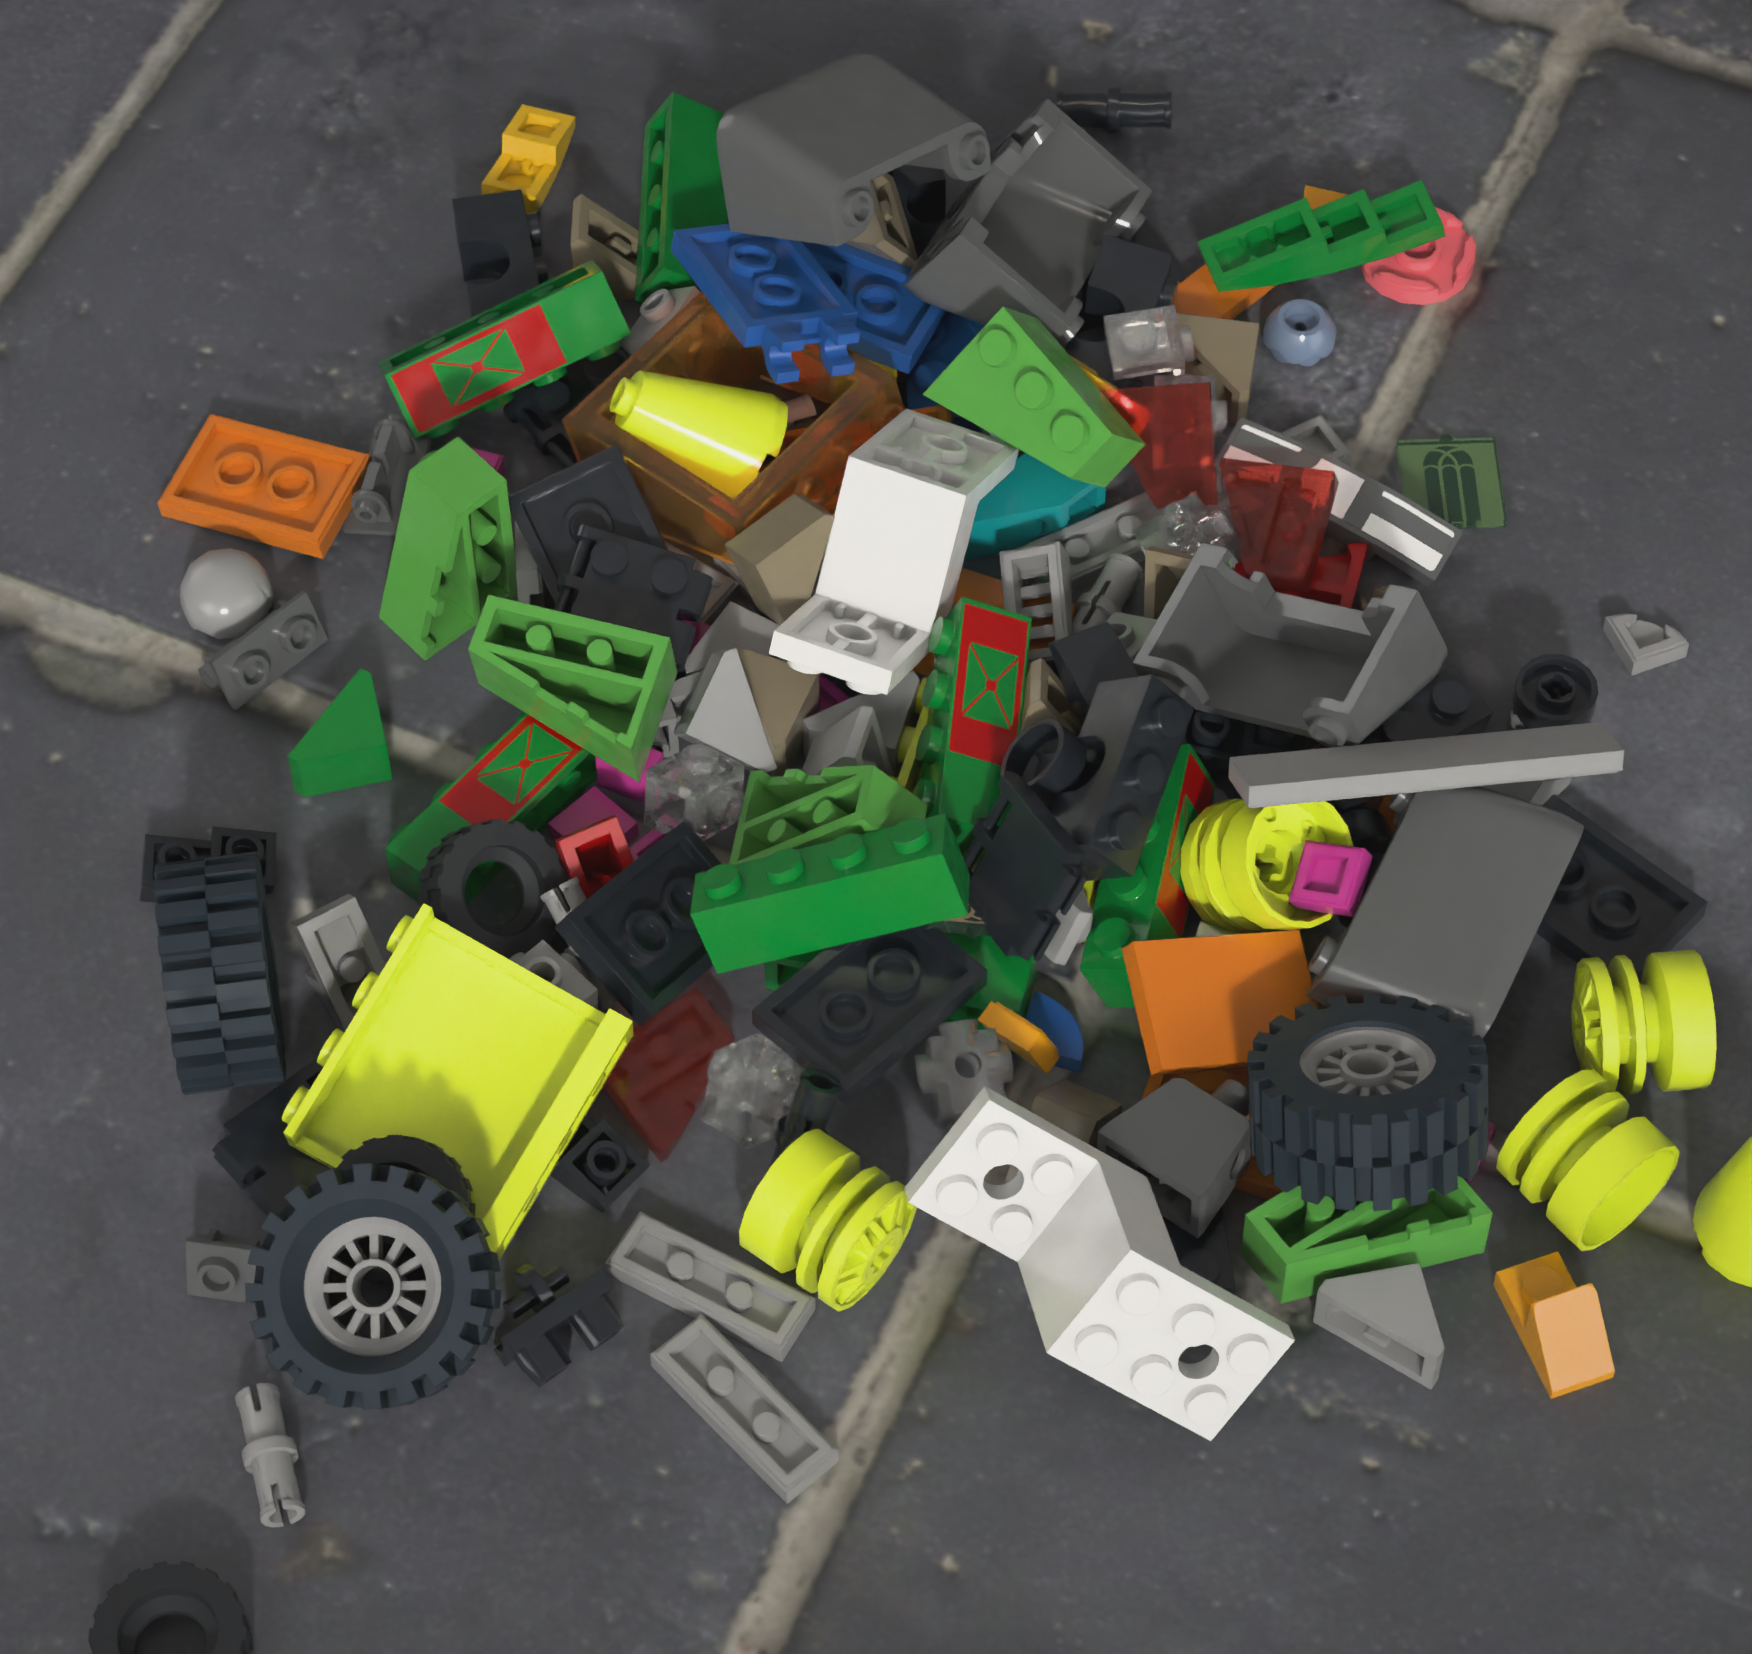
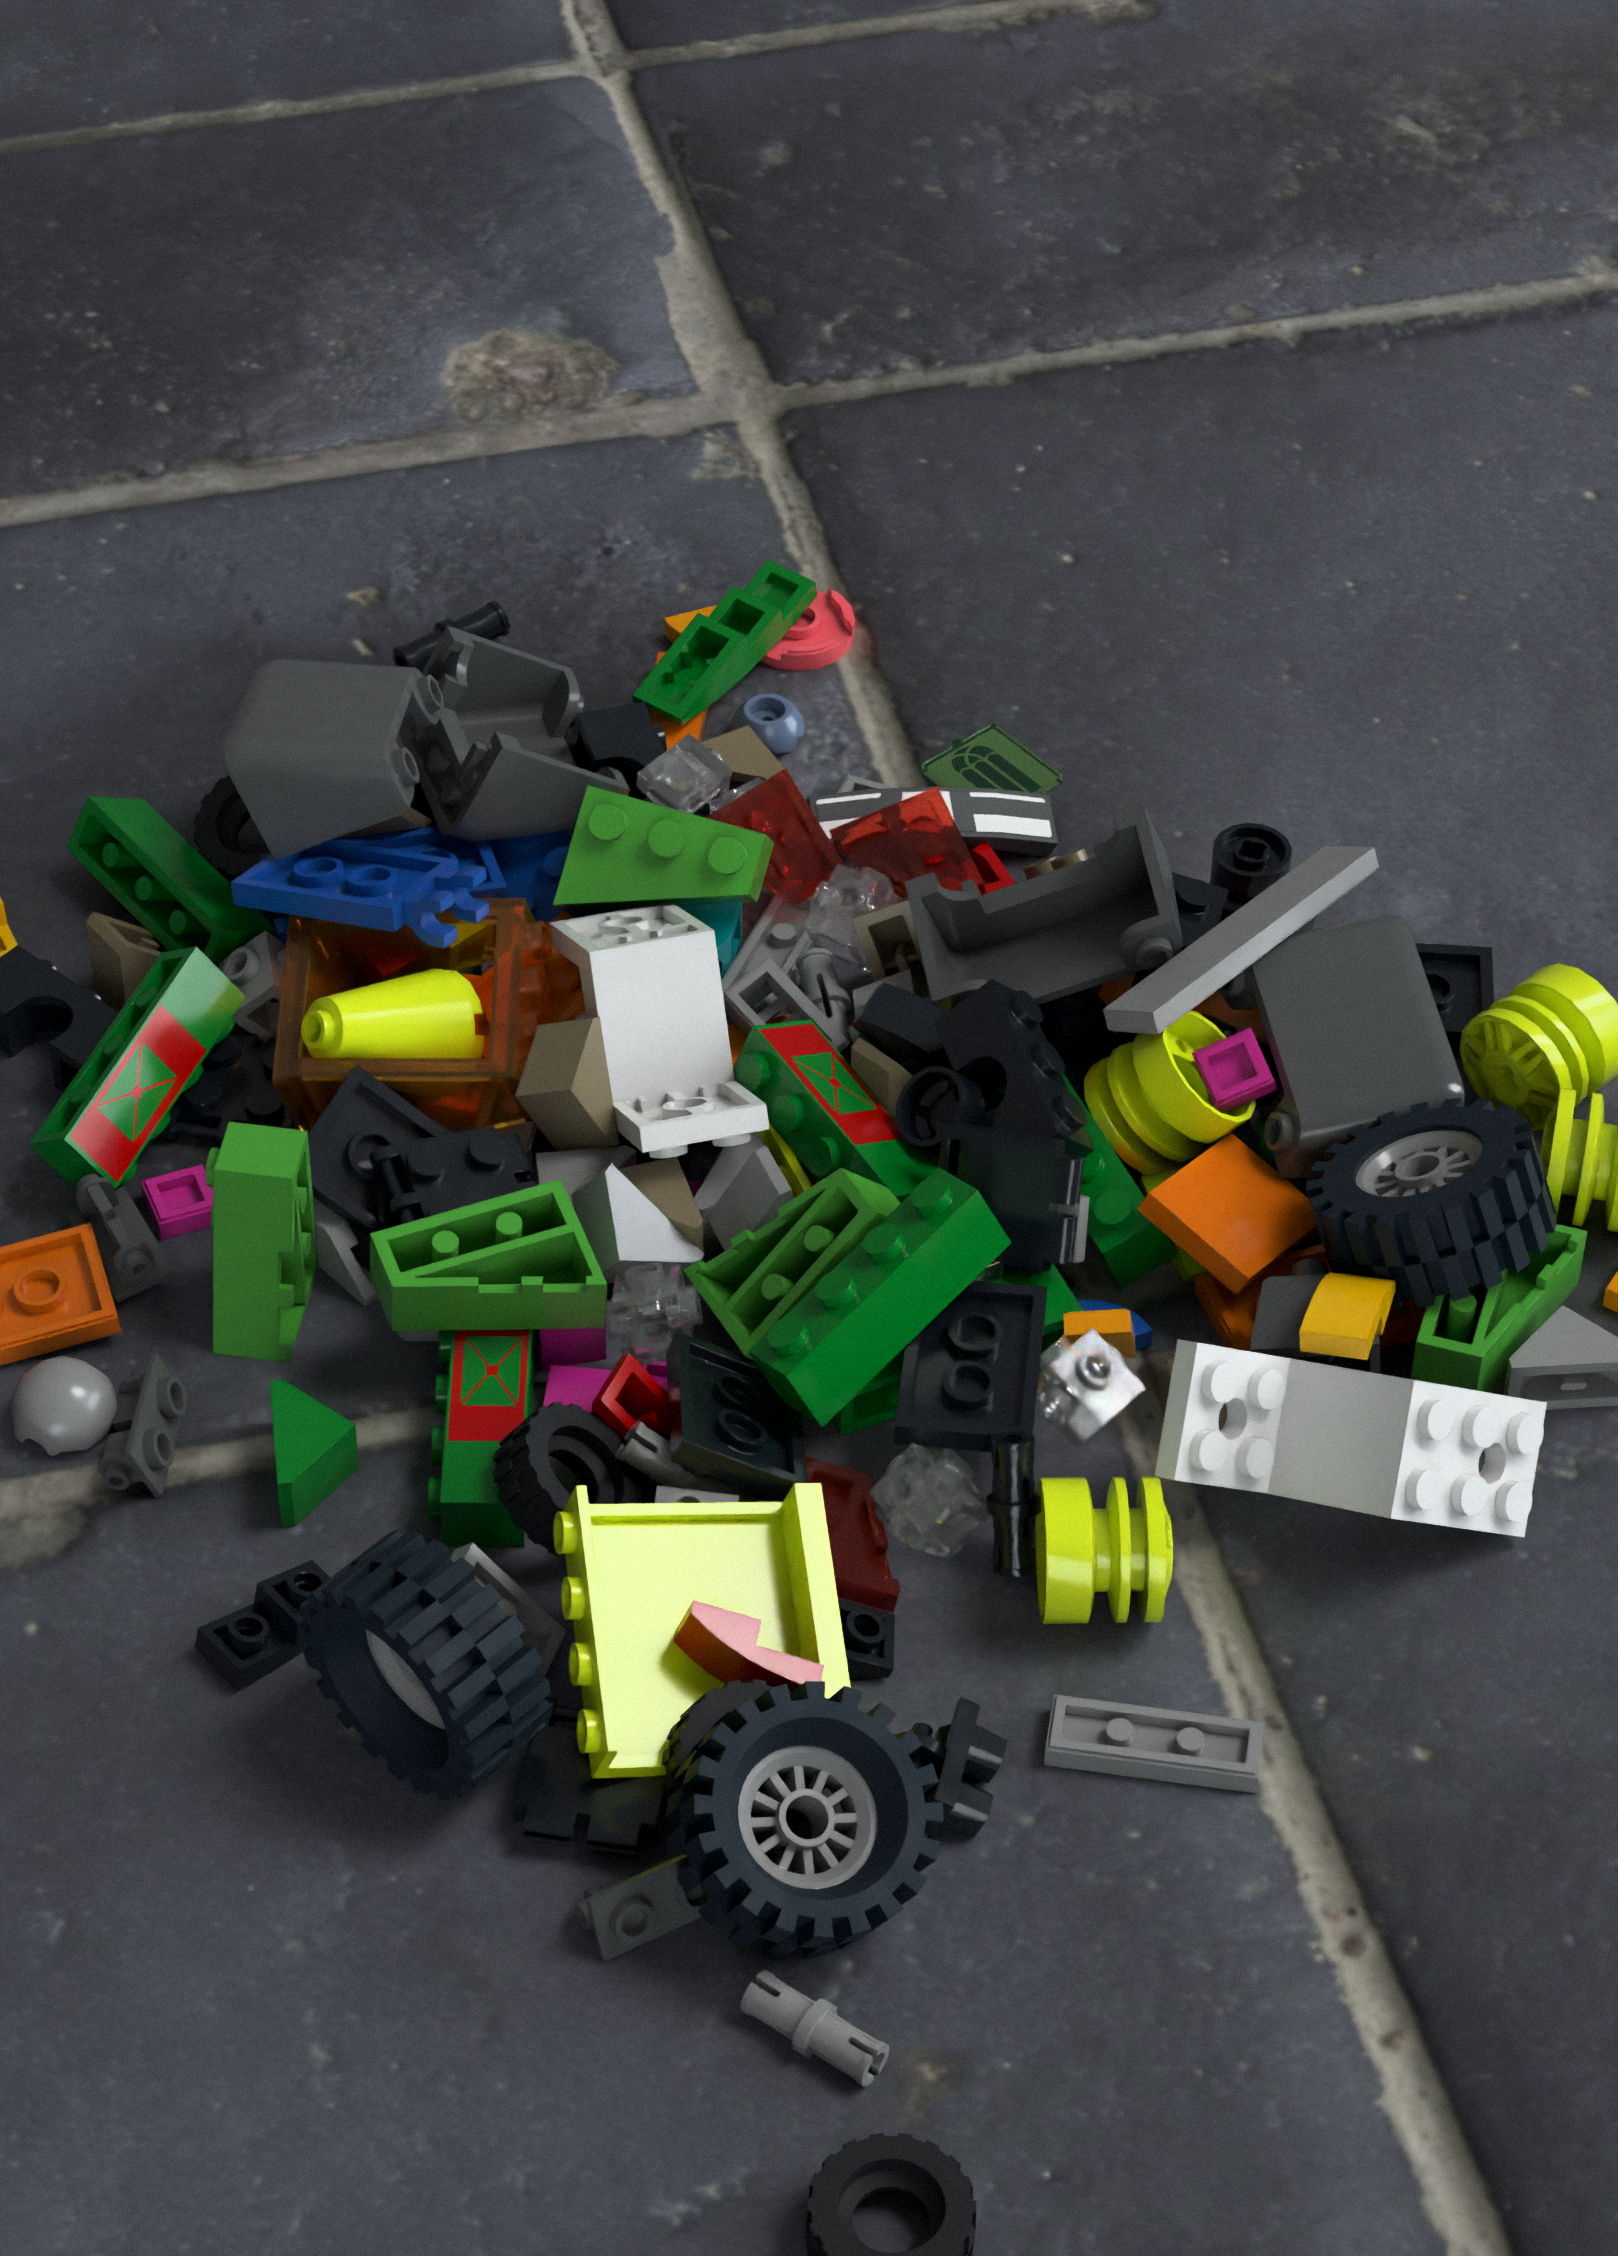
camera: 40 degrees left, 10 degrees down
light grey tile [605,1211,816,1362] -> none
light grey tile [1603,613,1689,676] -> none
none -> slope [674,1600,824,1693]
none -> yellow slope [1299,1272,1396,1360]

